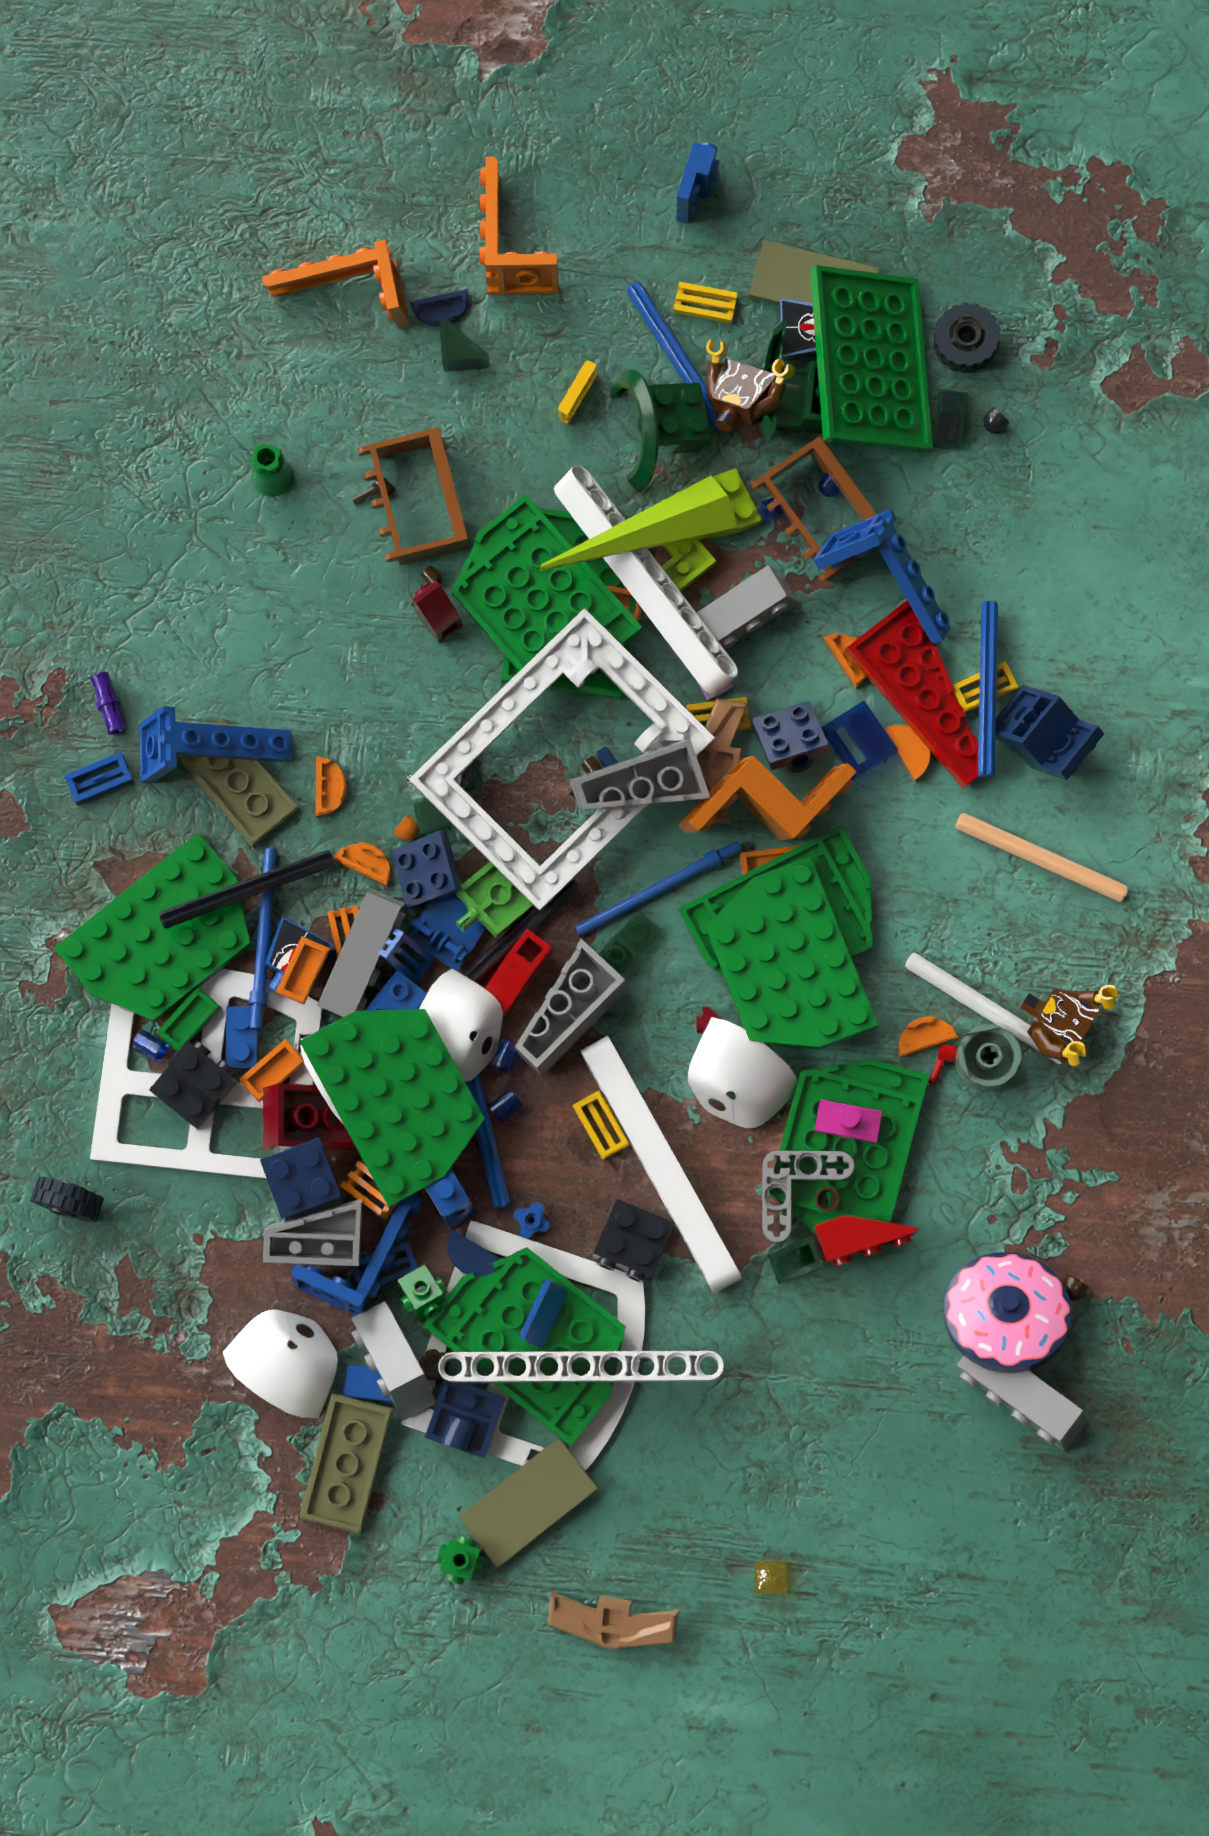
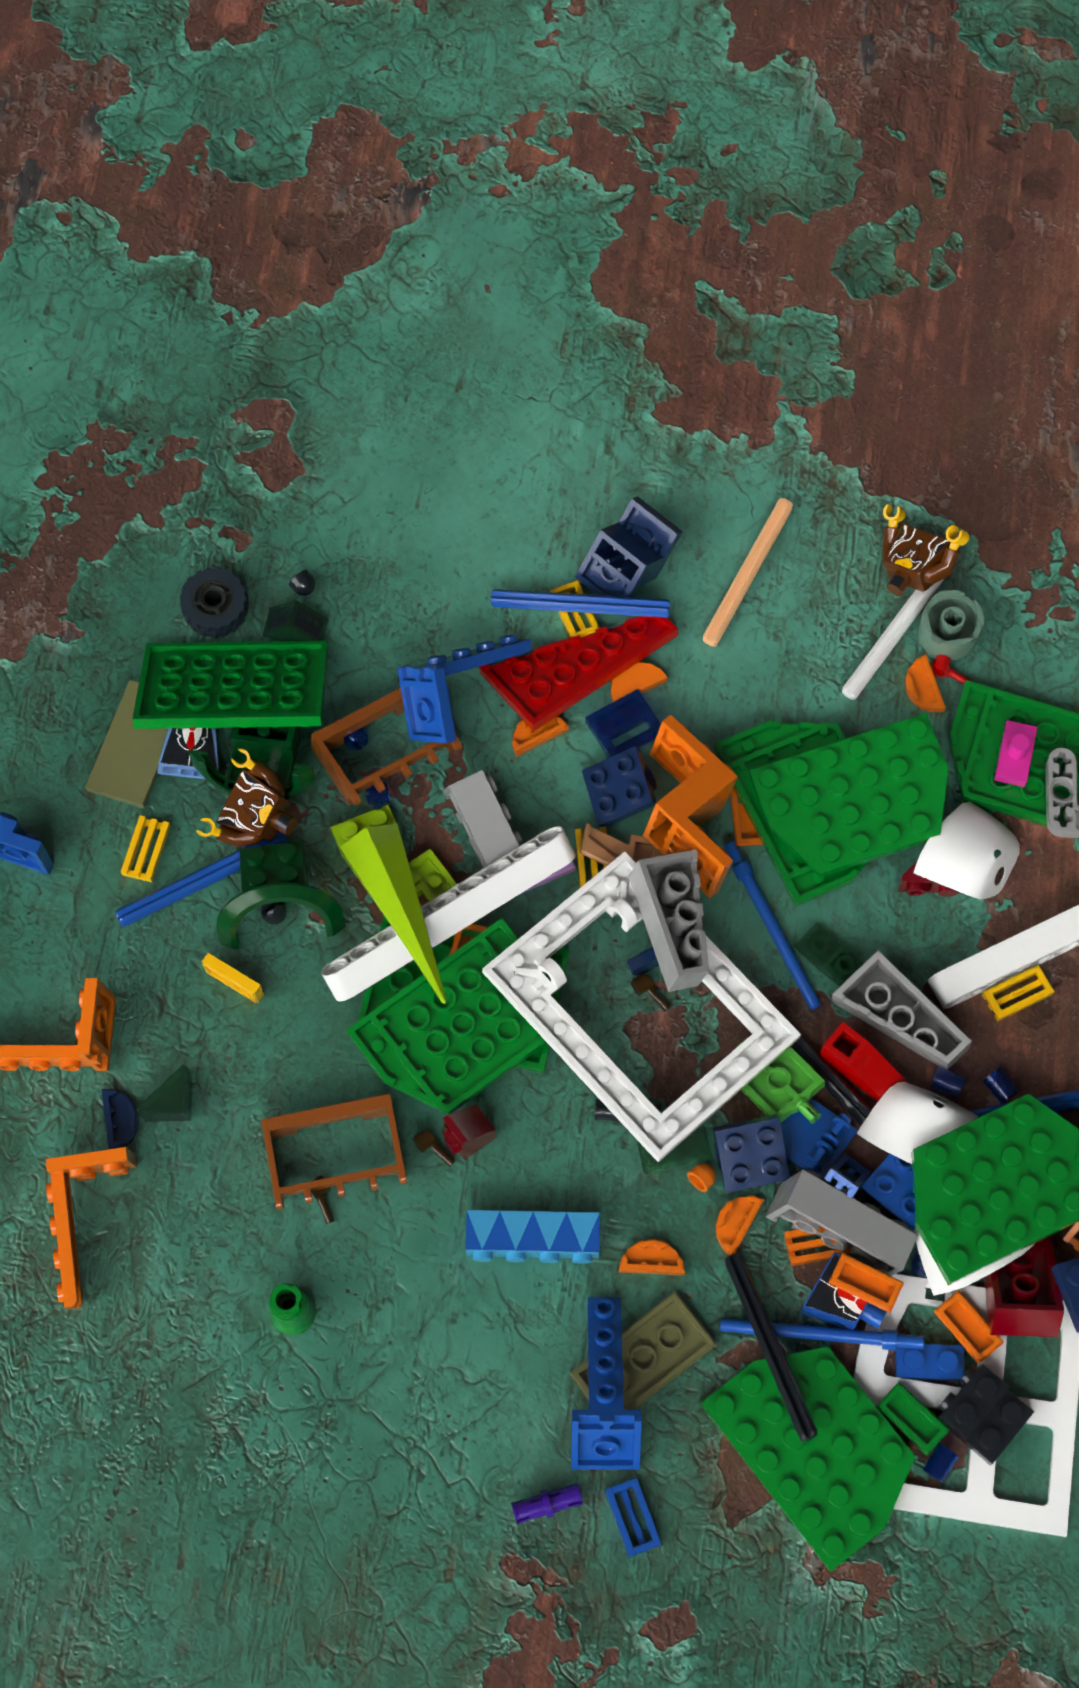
camera: 90 degrees left, 10 degrees down
none -> brick [465,1210,600,1264]

